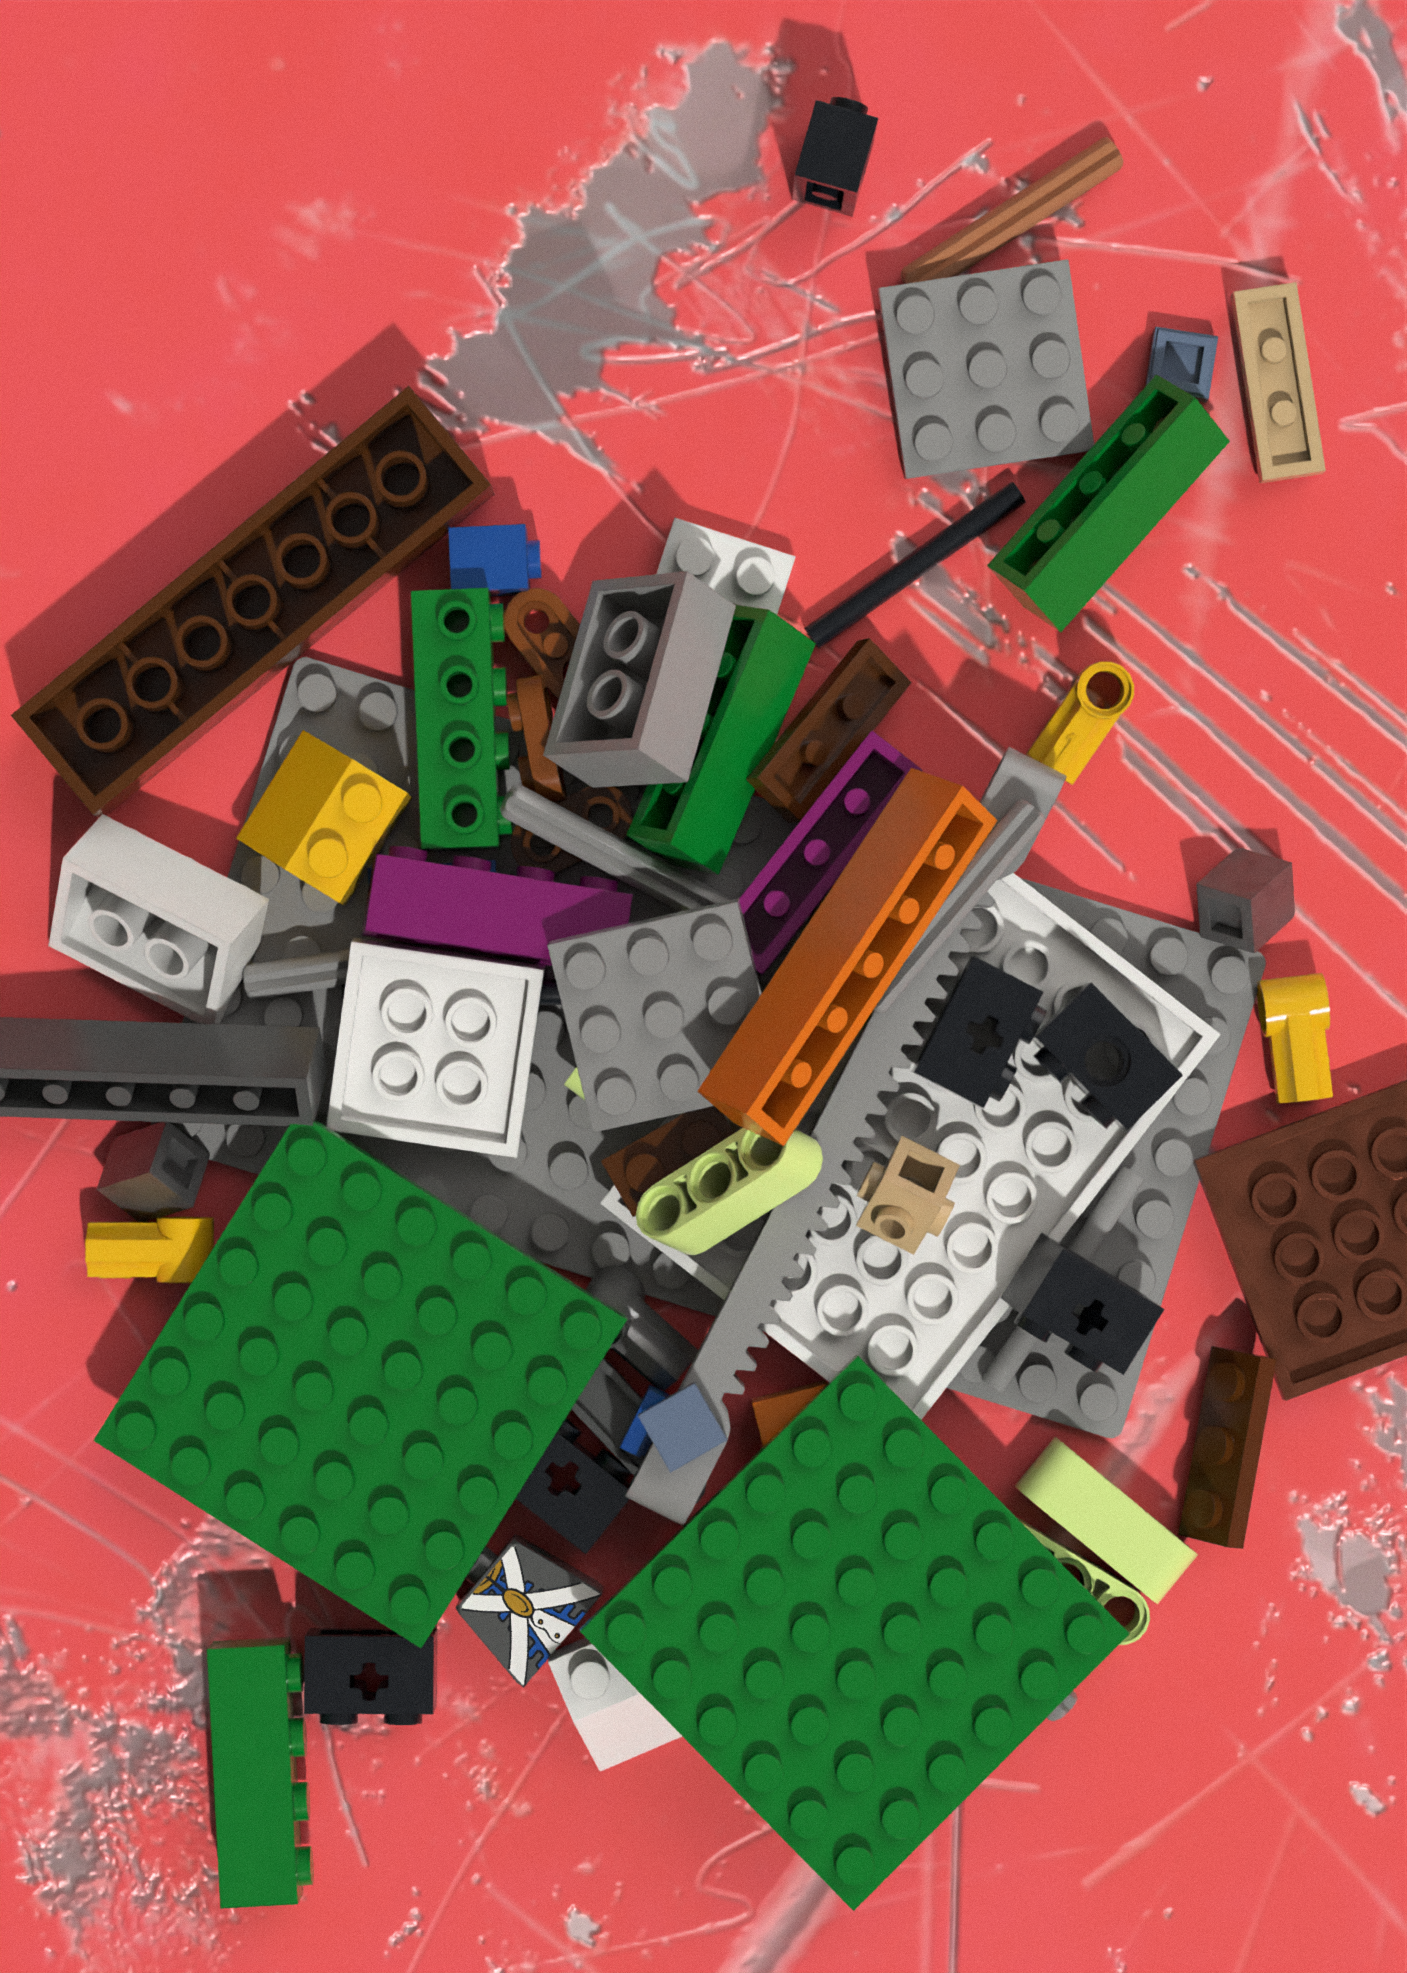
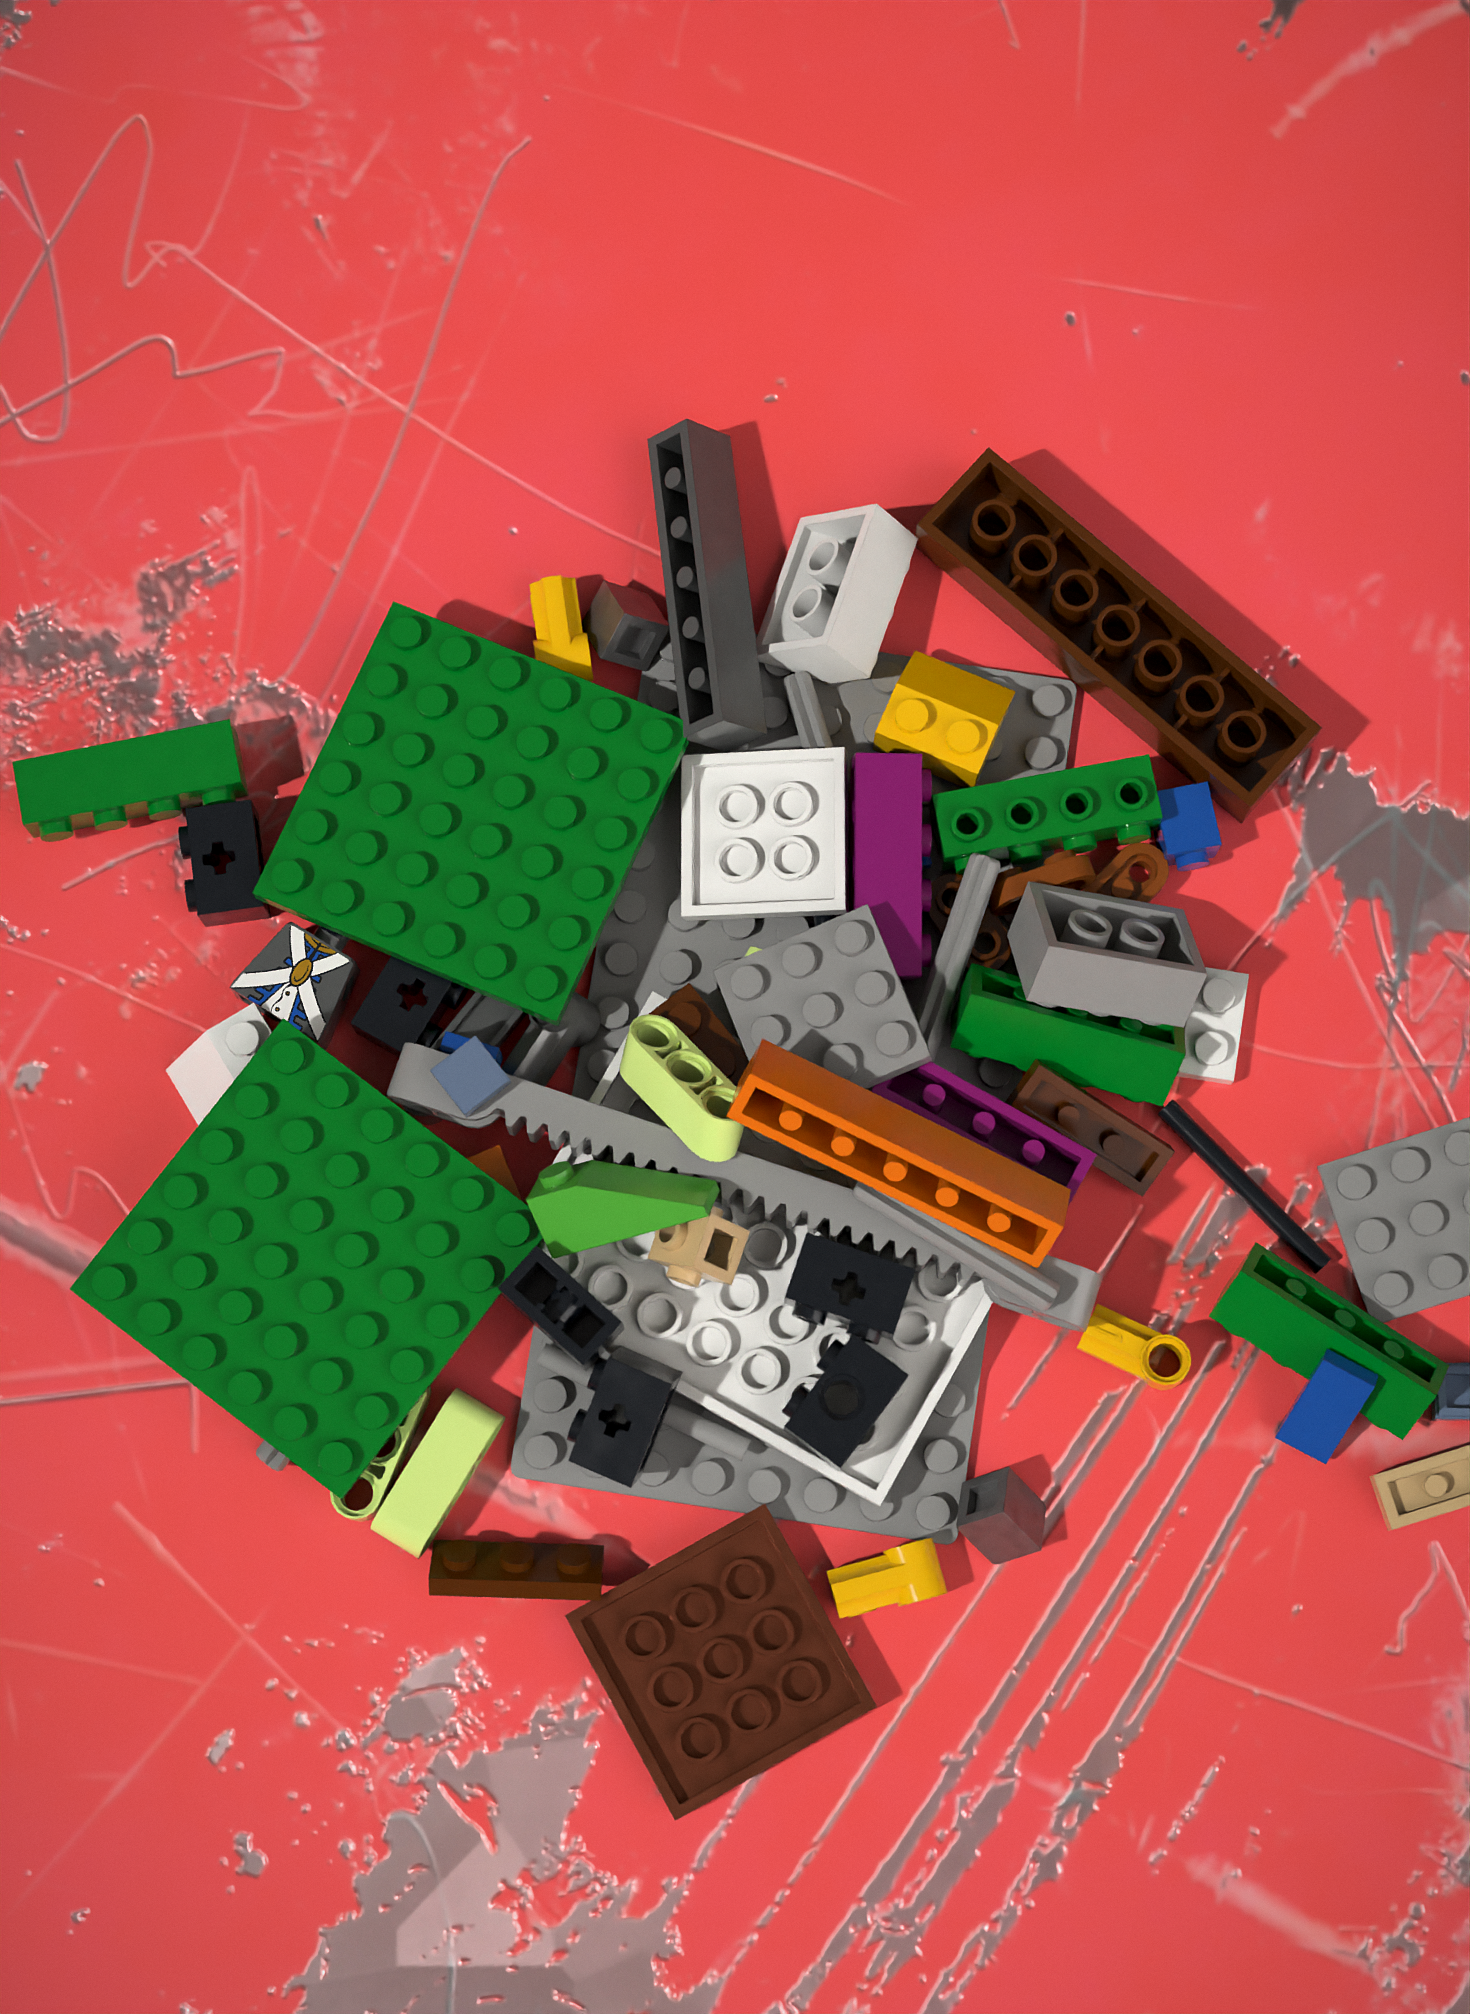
camera: 85 degrees right, 10 degrees down
none -> black brick [498,1245,624,1372]
none -> bright green slope [526,1160,720,1259]
none -> blue tile [1275,1349,1379,1464]

